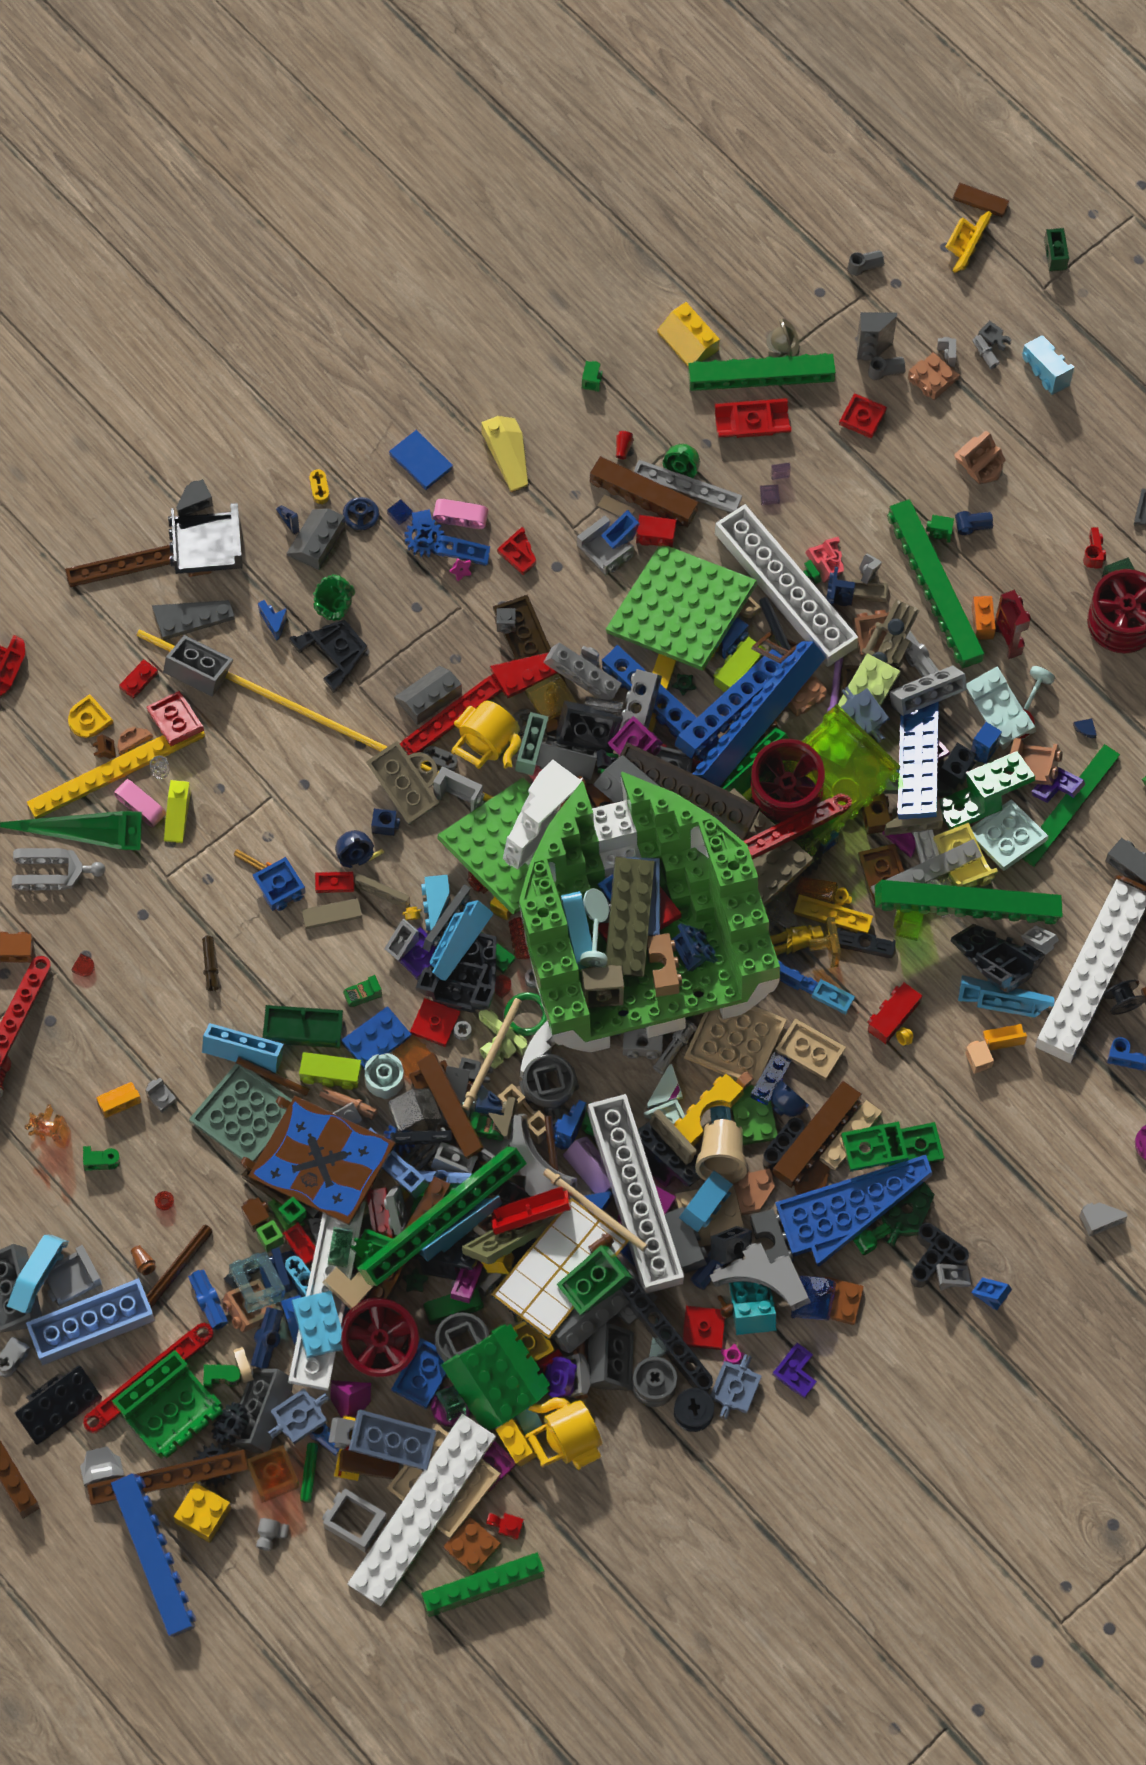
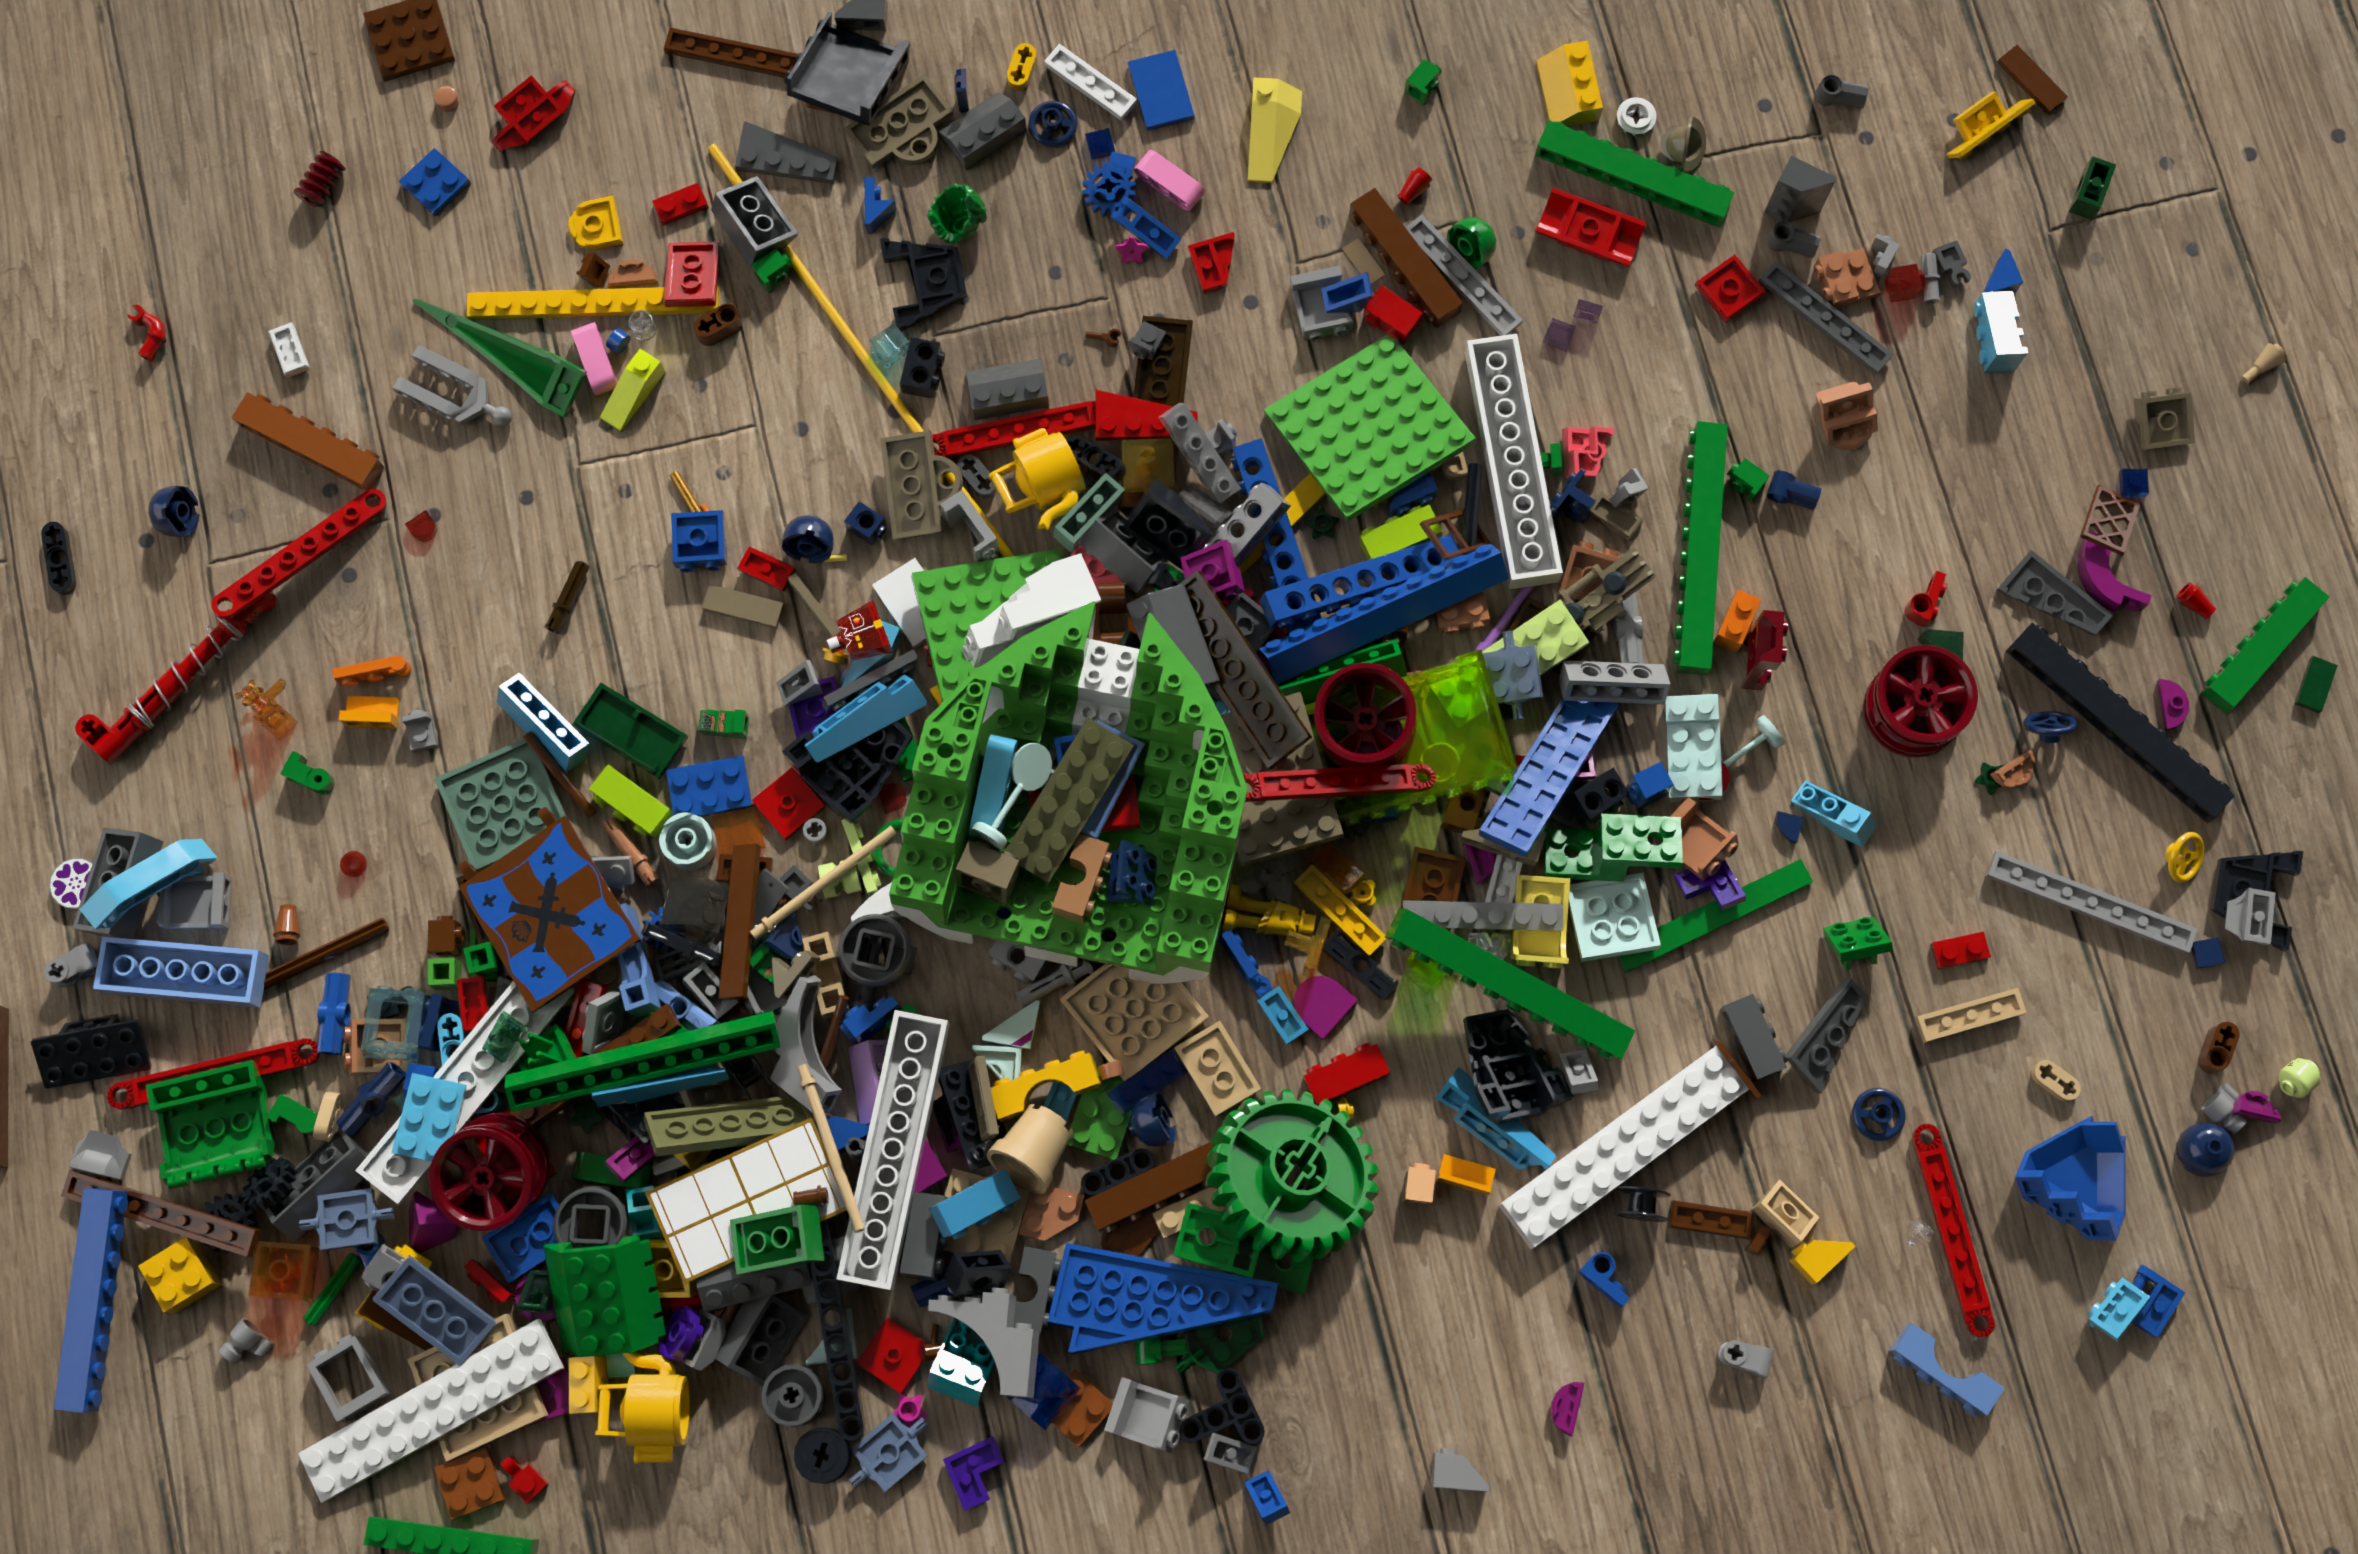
camera: 30 degrees right, 10 degrees up
tan tile [322,1267,373,1310] -> none
red container [492,1186,571,1235] -> none
none -> orange plate [332,656,412,687]
none -> red plate [464,1259,515,1304]
none -> blue piece [606,328,631,354]
none -> teal brick [626,1186,661,1241]
none -> reddish brown beam [694,303,742,346]
none -> green brick [751,248,793,294]
none -> clear red torso [827,601,893,660]
none -> dark tan plate [844,74,954,169]
none -> dark grey pin [845,1137,866,1166]
none -> clear light blue brick [869,323,909,368]
none -> white tile [872,558,927,649]
none -> black brick [900,337,945,398]
none -> white plate [1044,44,1137,121]
none -> black beam [1066,435,1126,482]
none -> reddish brown hand [1085,329,1121,347]
none -> light grey panel [1104,1377,1189,1454]
none -> green gear [1206,1089,1379,1262]
none -> magenta tile [1294,976,1358,1040]
none -> white gear [1616,97,1656,136]
none -> dark grey plate [1758,261,1894,376]
none -> medium azure slope [1791,780,1877,848]
none -> clear red brick [1885,264,1925,303]
none -> blue slope [1983,248,2023,293]

